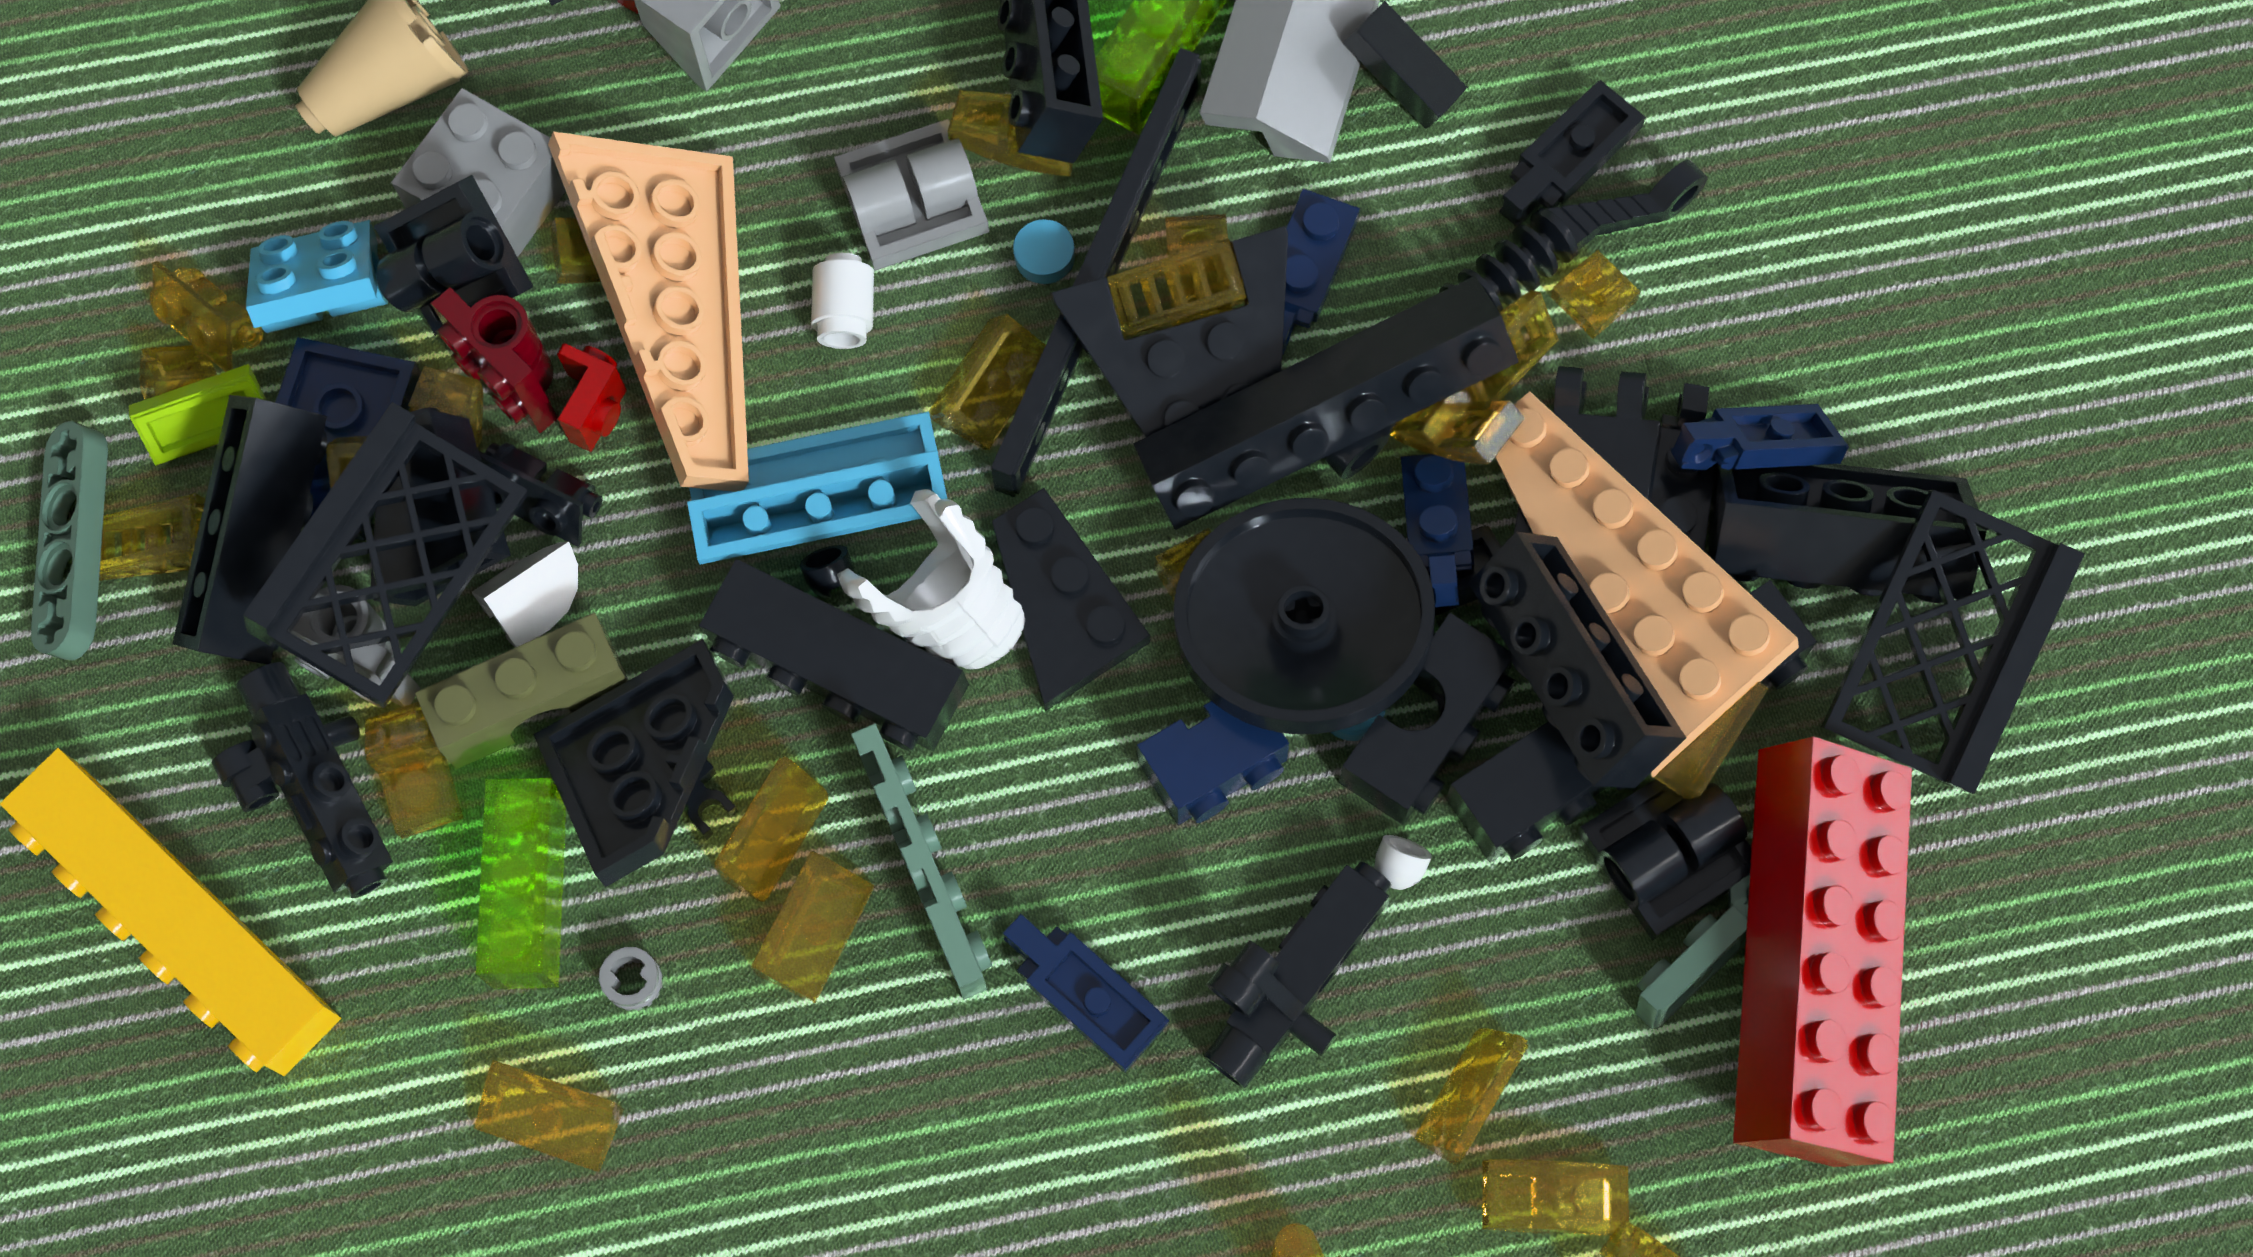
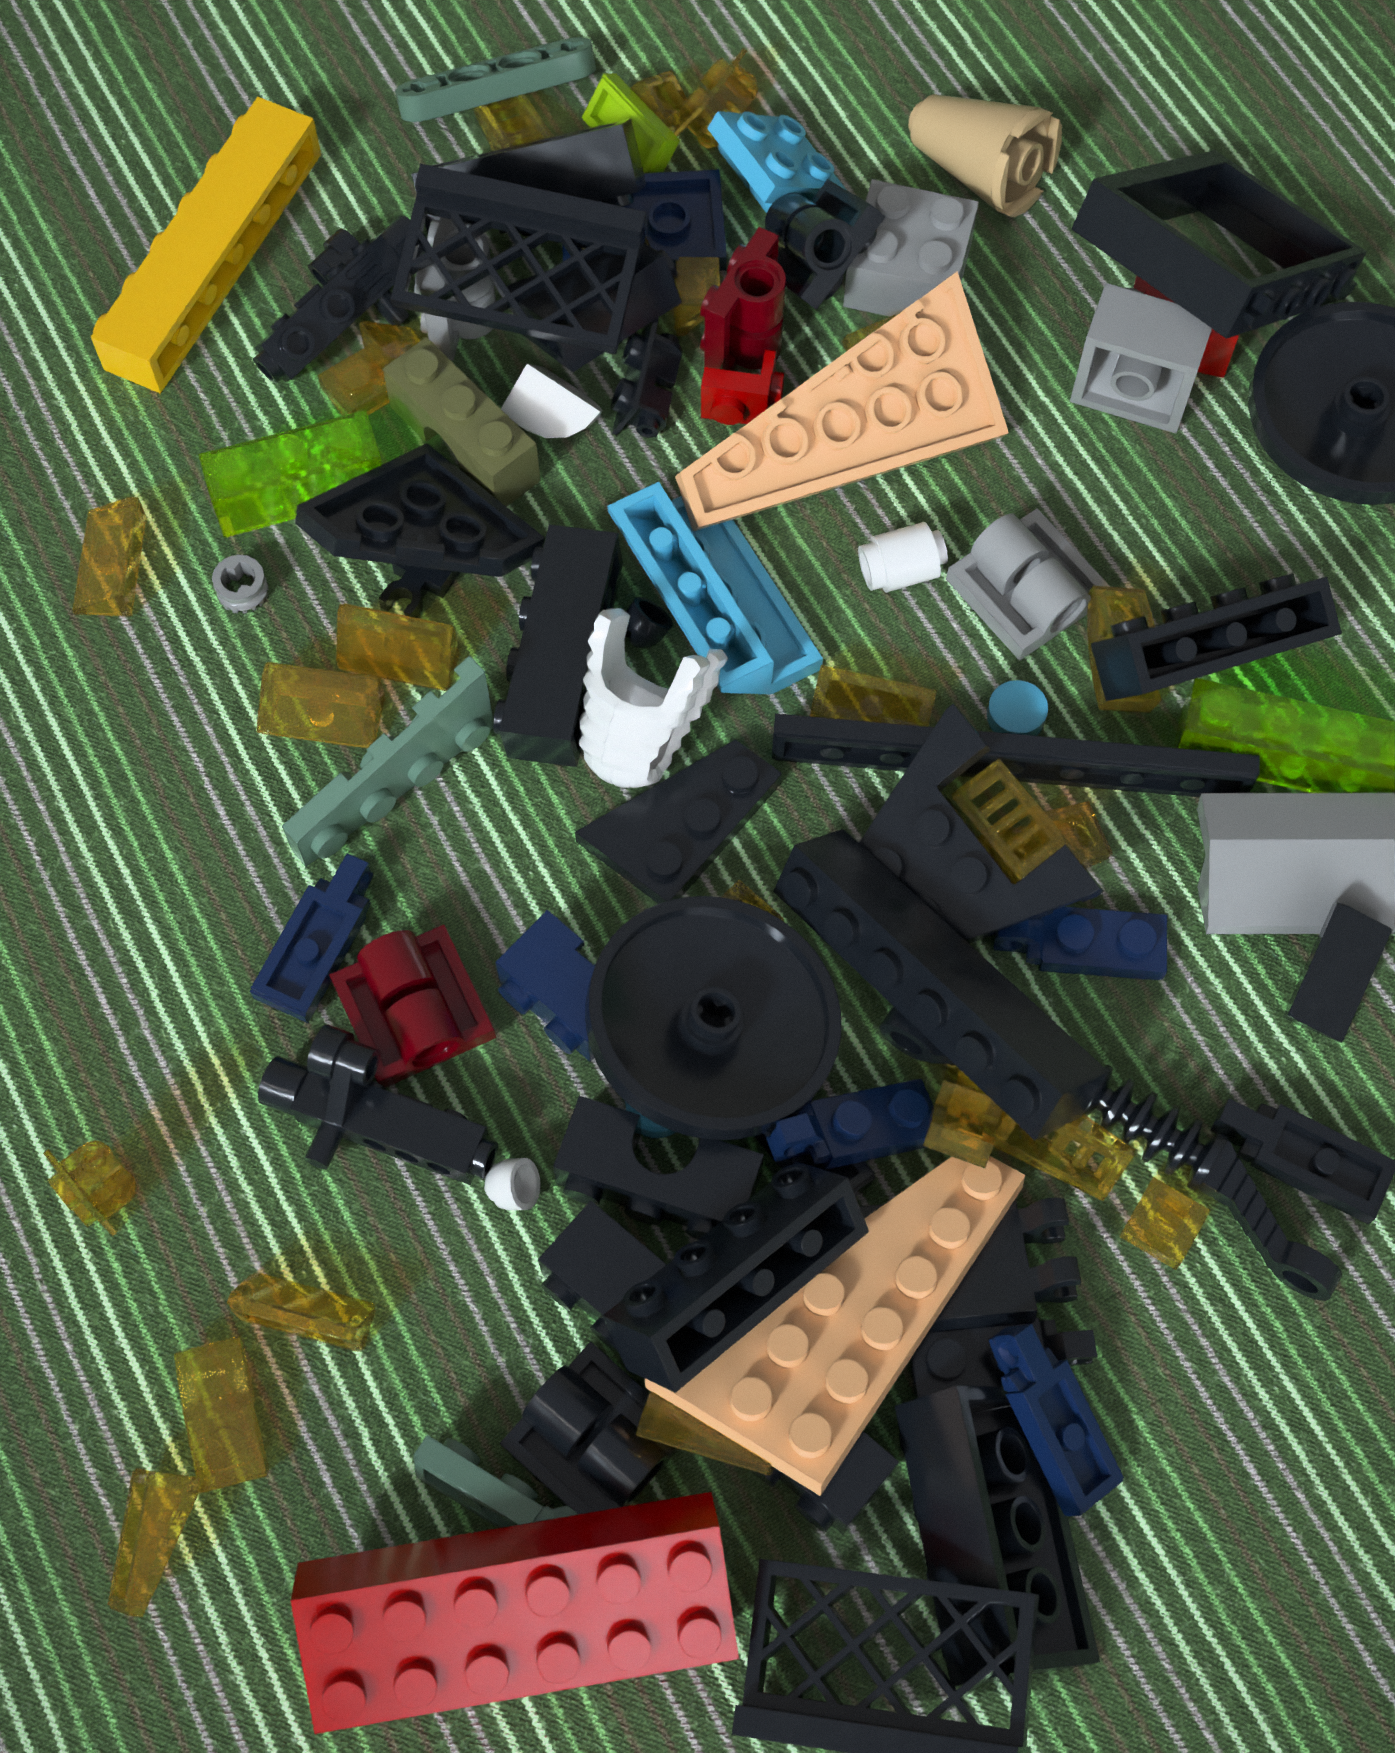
camera: 70 degrees right, 5 degrees down
none -> dark red plate [329,924,496,1088]

